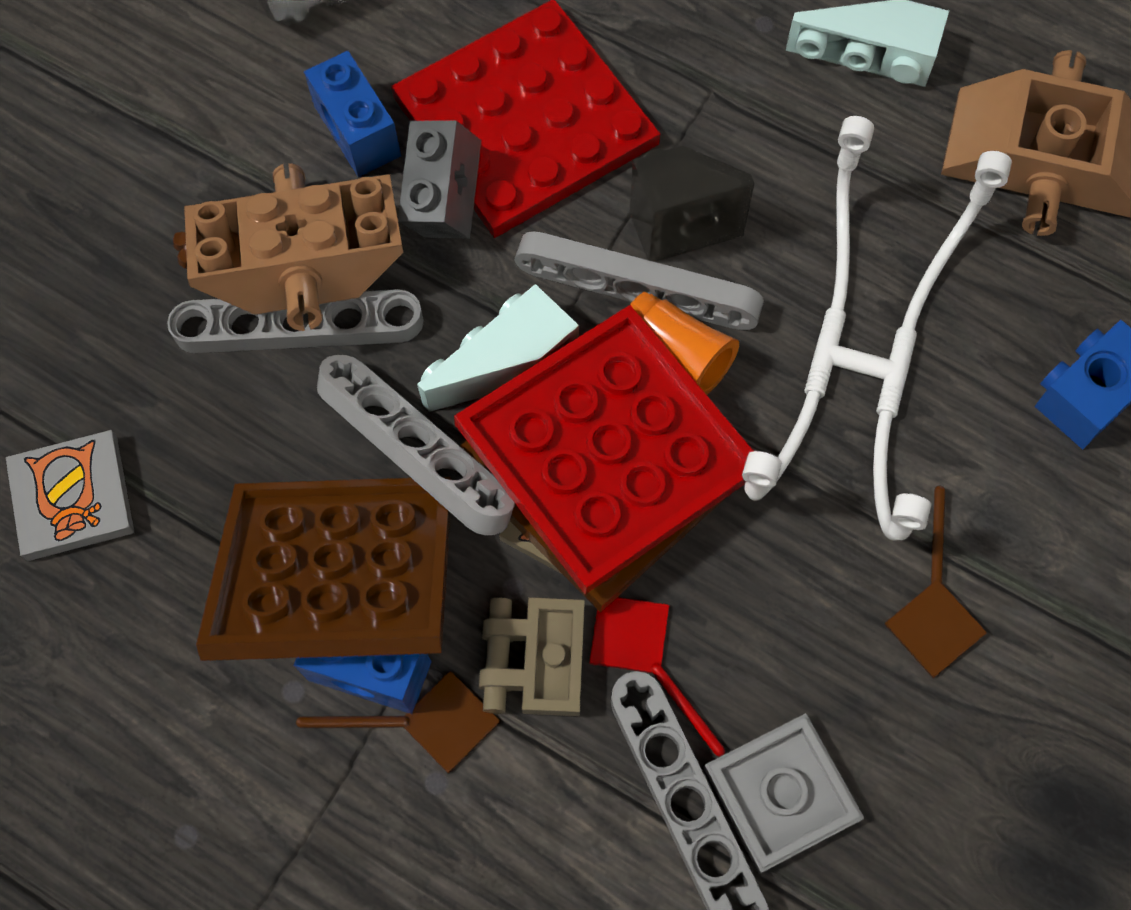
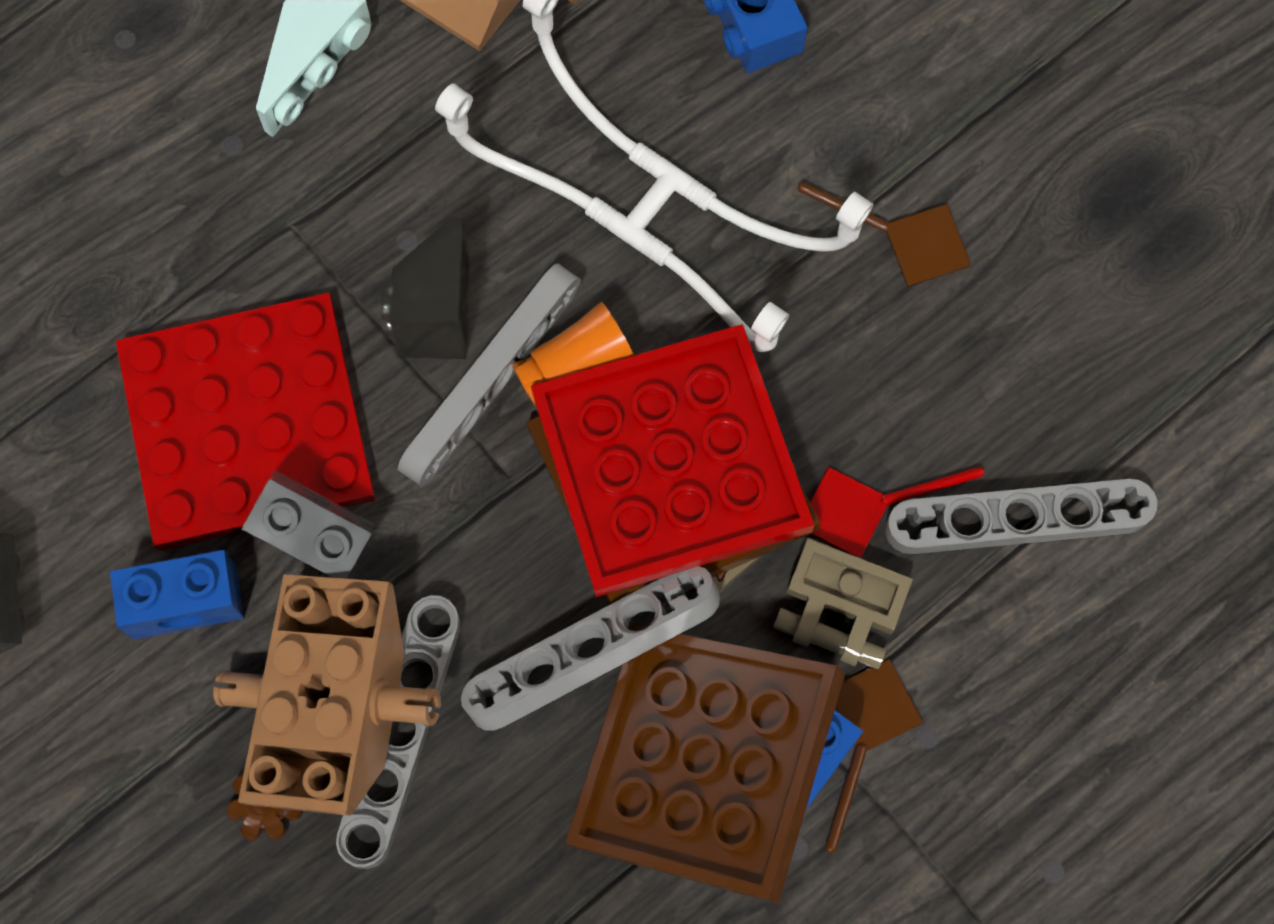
camera: 75 degrees left, 5 degrees up
light aqua slope [417,284,579,412] -> none
light grey tile [703,713,864,874] -> none

